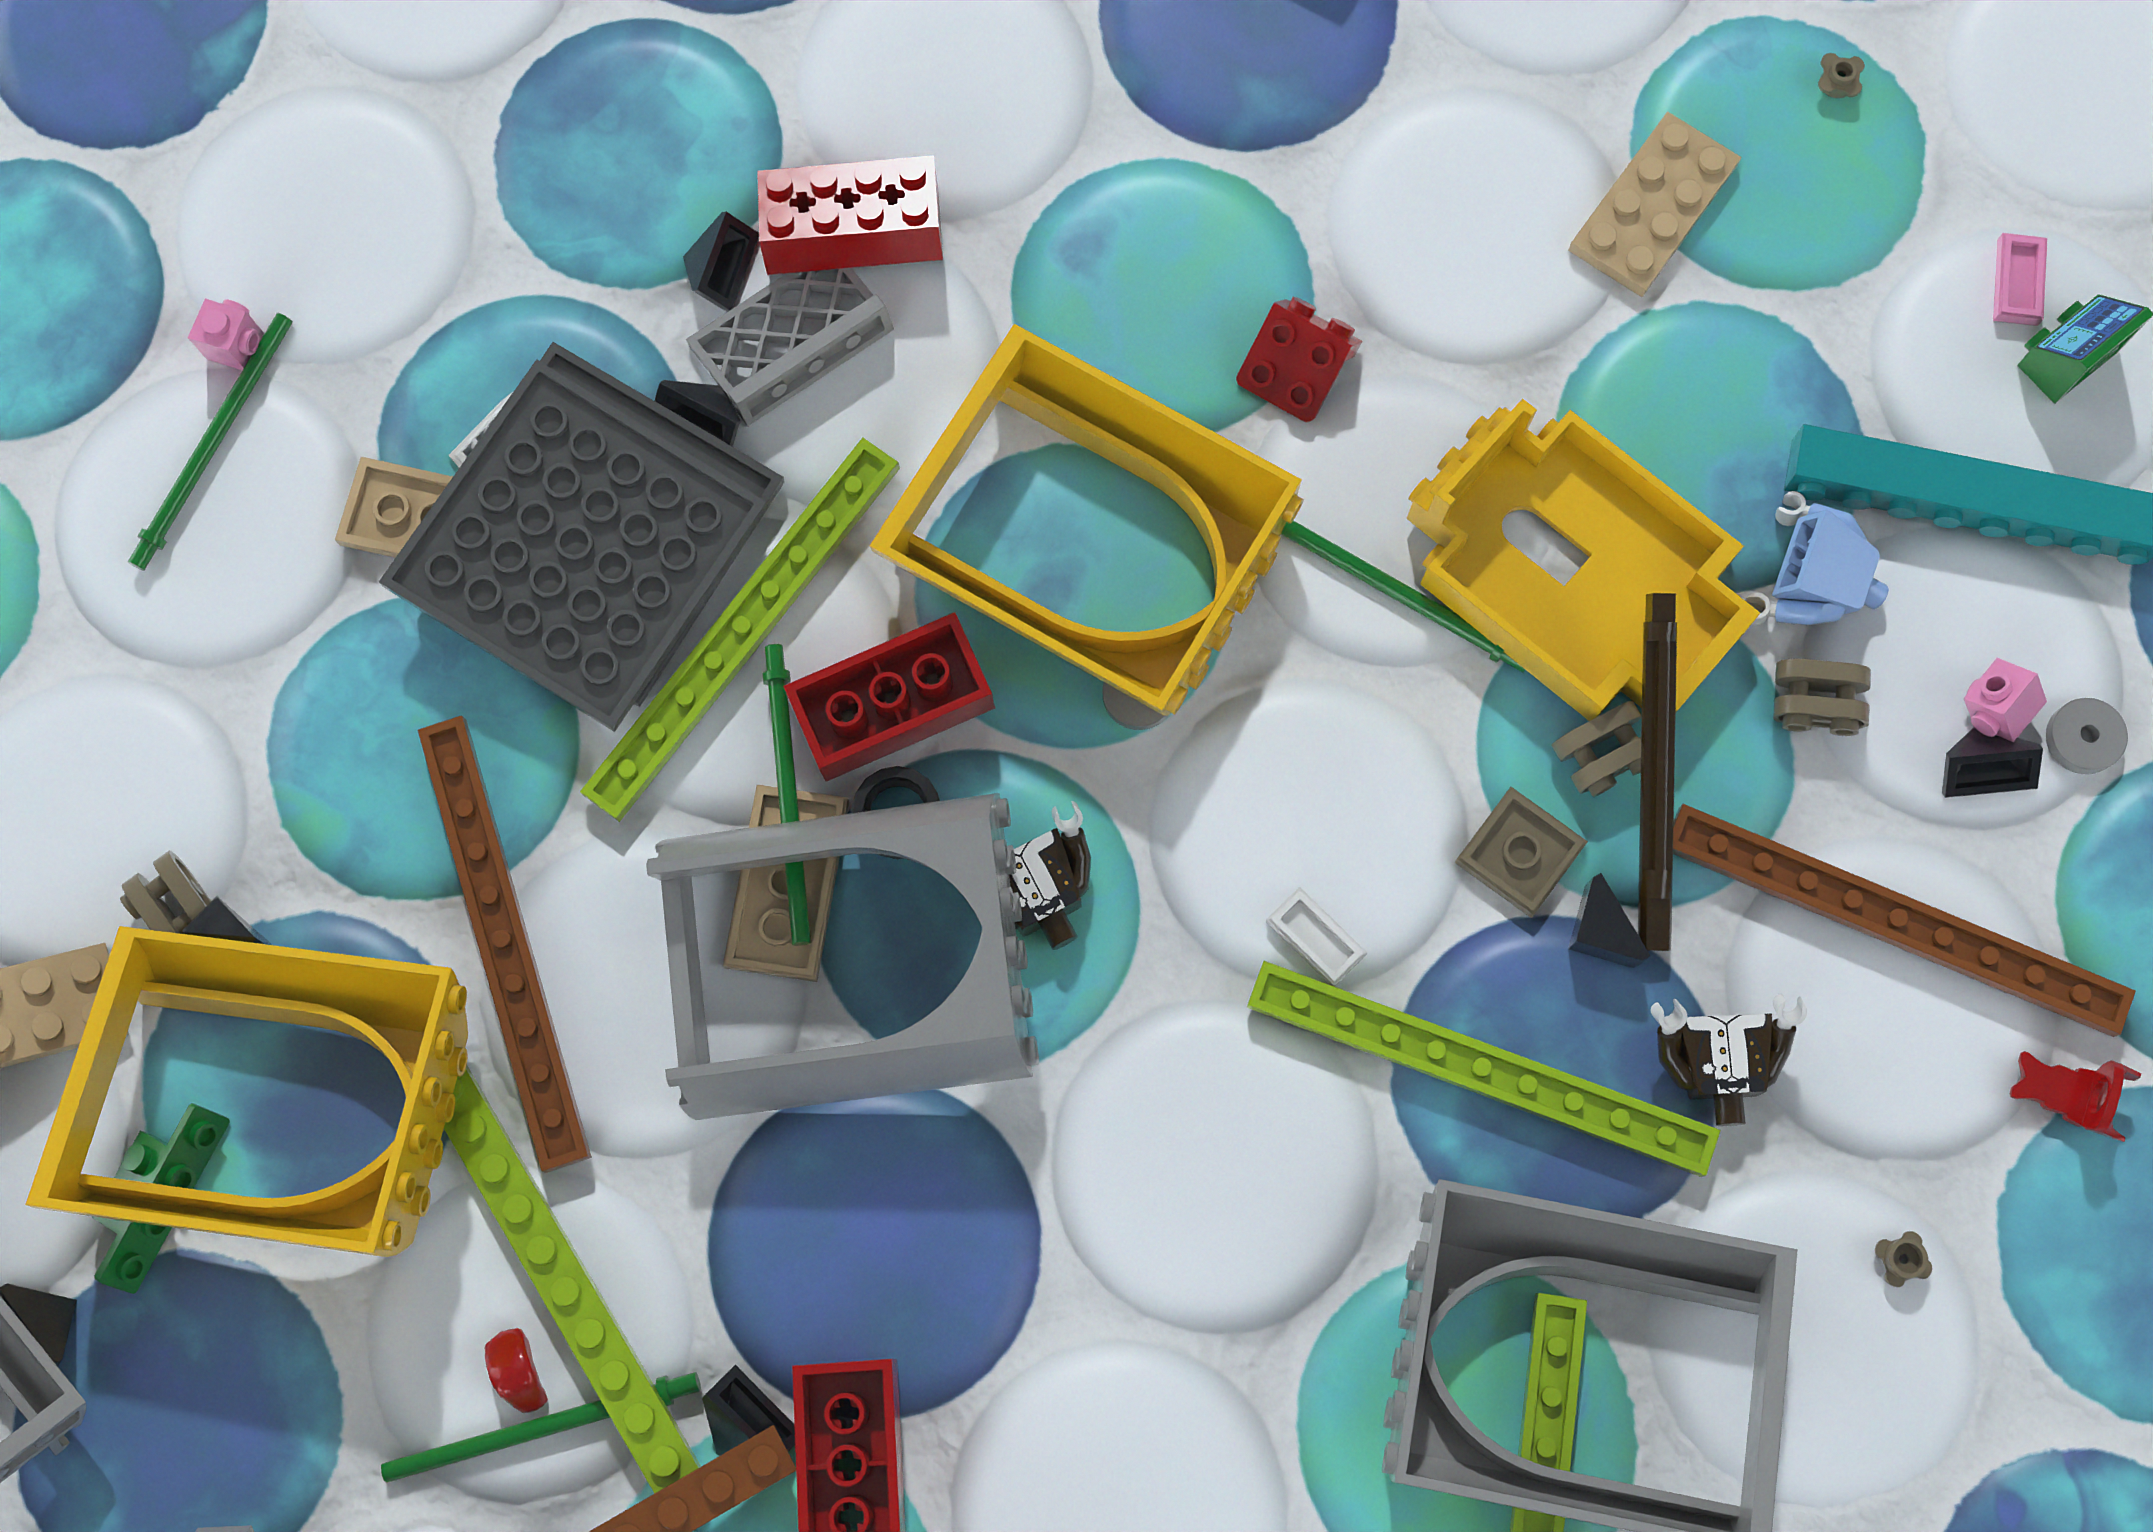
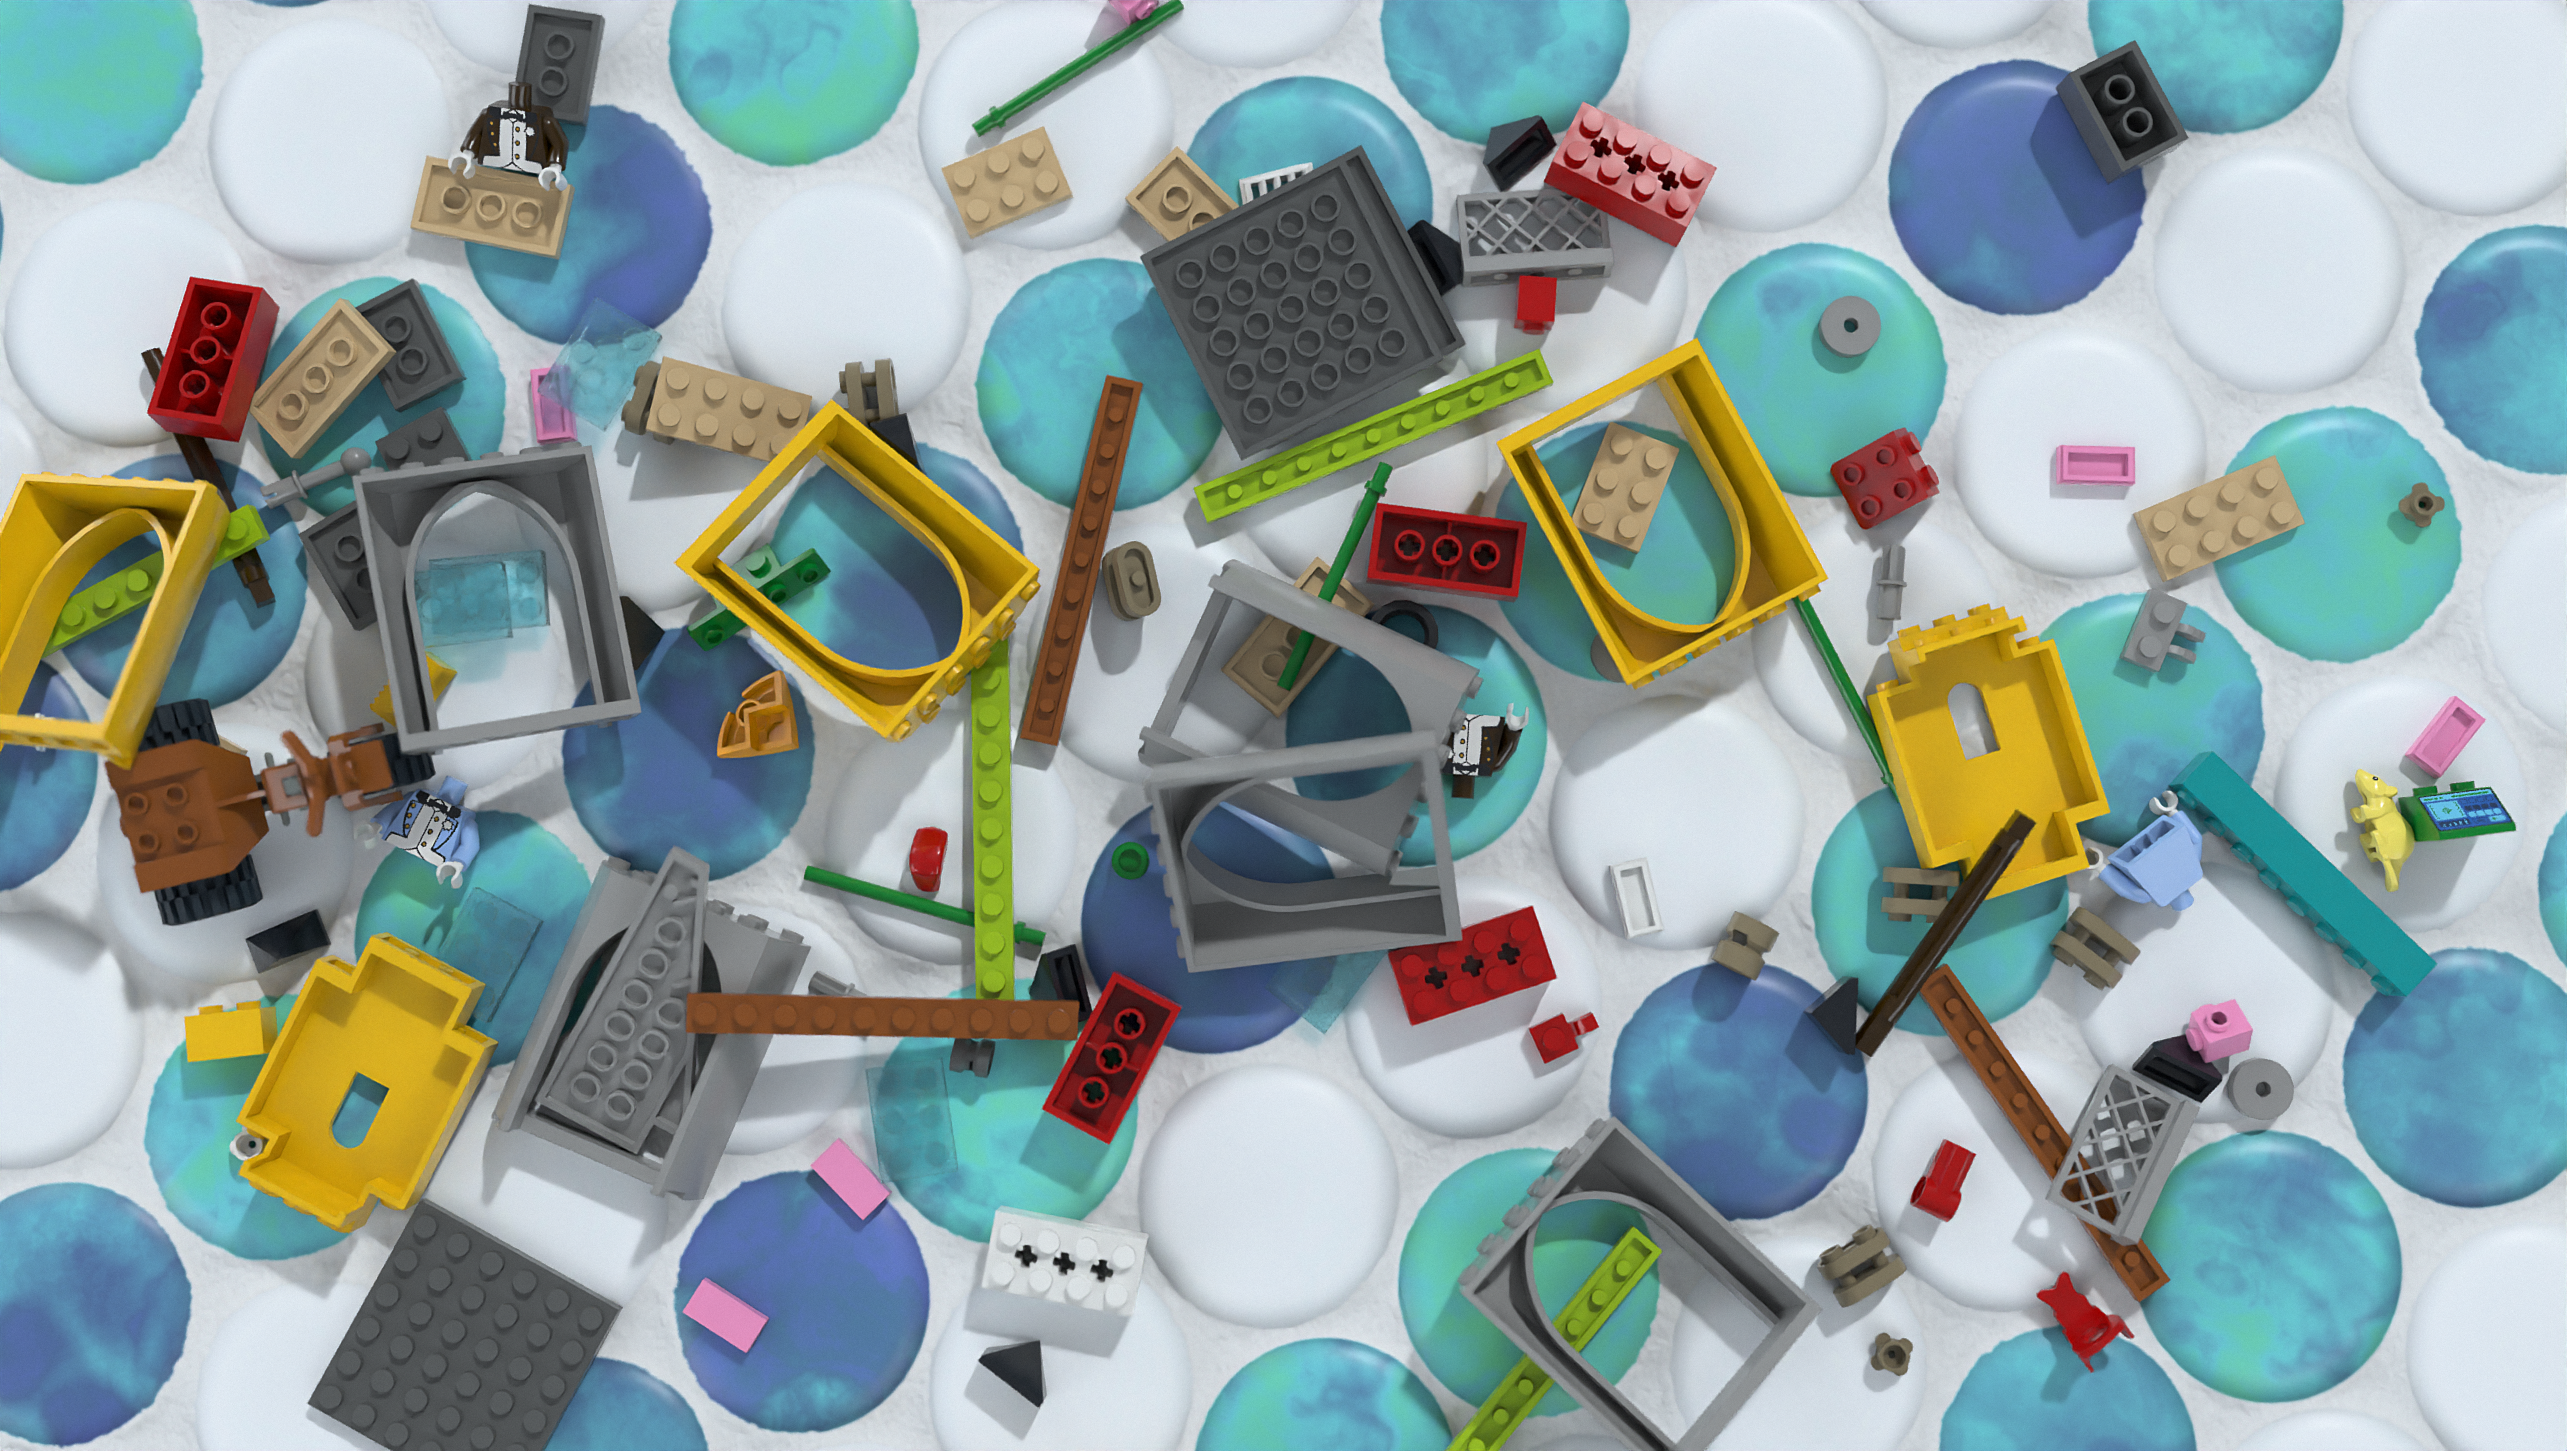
camera: 30 degrees right, 10 degrees up
lime plate [1247,961,1721,1177] -> none
dark tan tile [1455,787,1588,918] -> none
torso [1651,994,1807,1126] -> none
none -> light orange brick [717,670,799,758]
none -> tan plate [941,126,1073,239]
none -> dark tan brick [1102,541,1161,621]
none -> green tile [1112,842,1150,880]
none -> light grey panel [1143,730,1463,973]
none -> clear light blue plate [1265,949,1389,1034]
none -> red brick [1386,905,1557,1026]
none -> red brick [1514,275,1557,335]
none -> red plate [1528,1012,1599,1064]
none -> tan plate [1571,421,1680,554]
none -> dark tan wheel [1711,911,1780,981]
none -> dark tan brick [1817,1225,1907,1308]
none -> light grey piece [1818,296,1881,358]
none -> light grey axle [1876,545,1907,621]
none -> red piece [1910,1139,1976,1222]
none -> light grey fence [2045,1064,2200,1246]
none -> bright pink tile [2056,445,2135,486]
none -> light grey hinge [2119,588,2206,673]
none -> light yellow animal [2350,769,2415,892]

